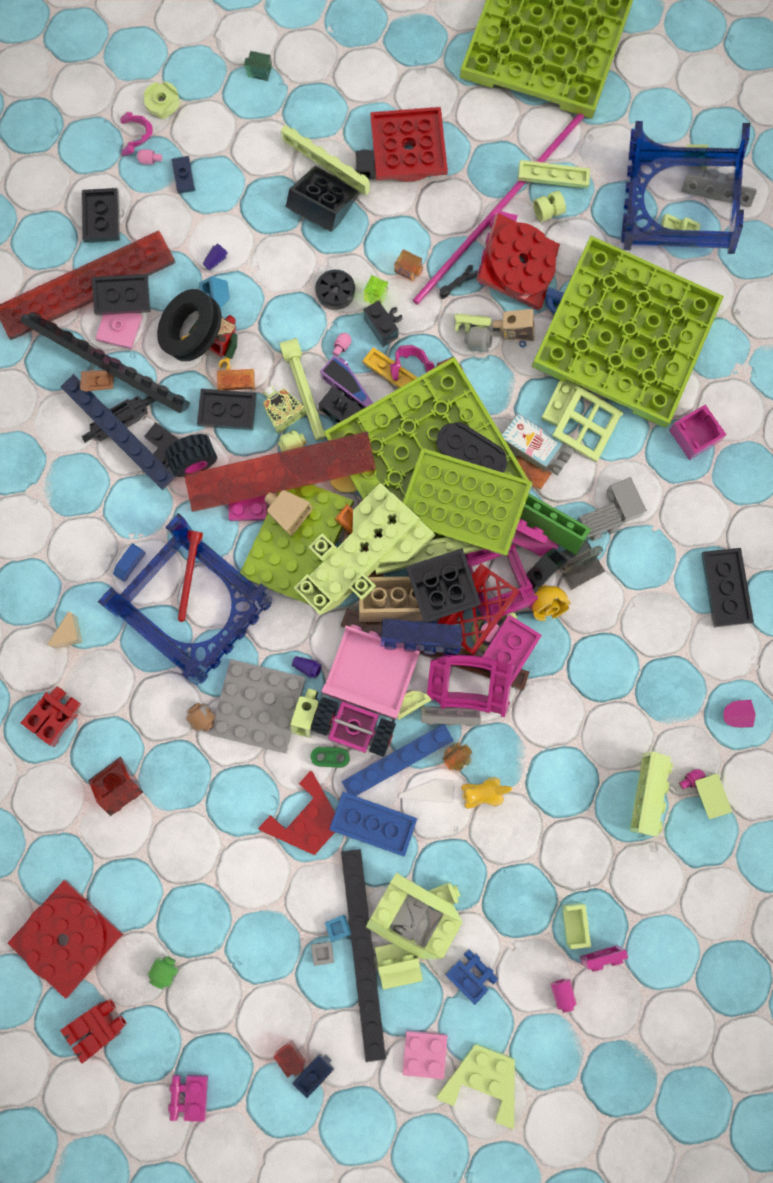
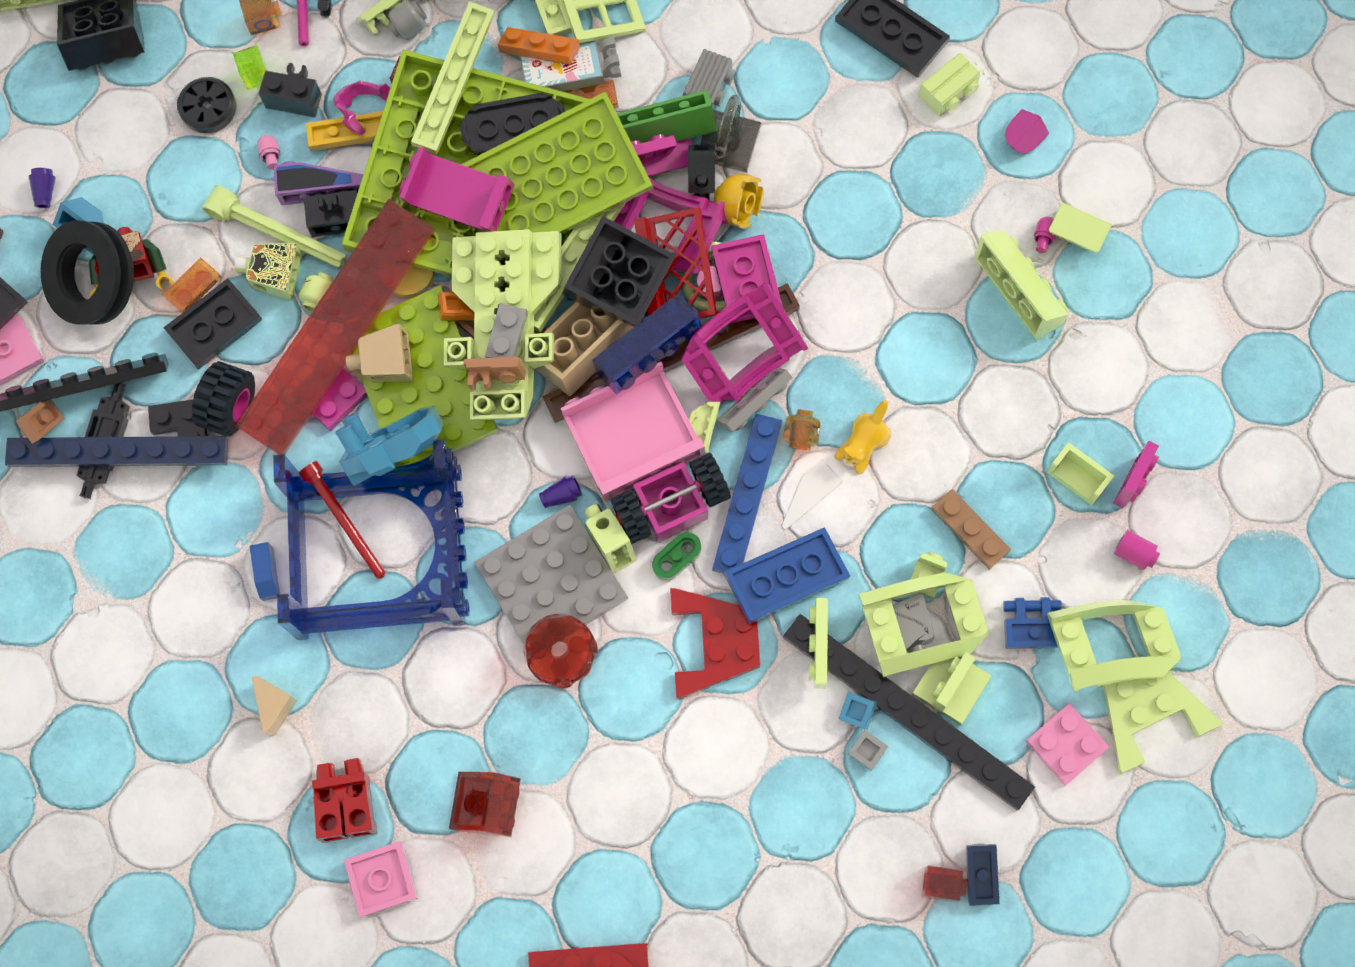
camera: 40 degrees left, 5 degrees down
bright green head [147,956,179,989] -> none
medium nougat head [186,702,215,732] -> none
light grey brick [606,477,647,523] -> none
none -> dark azure brick [335,406,443,486]
none -> bright pink plate [344,841,418,918]
none -> dark pink panel [400,146,515,232]
none -> yellowish green plate [411,1,495,155]
none -> nougat plate [463,356,526,391]
none -> light grey plate [485,303,528,358]
none -> orange plate [498,27,580,65]
none -> clear red plate [523,614,598,688]
none -> yellowish green plate [809,598,828,689]
none -> yellowish green brick [918,53,981,116]
none -> medium nougat plate [931,489,1011,570]
none -> yellowish green wedge [1047,600,1181,692]

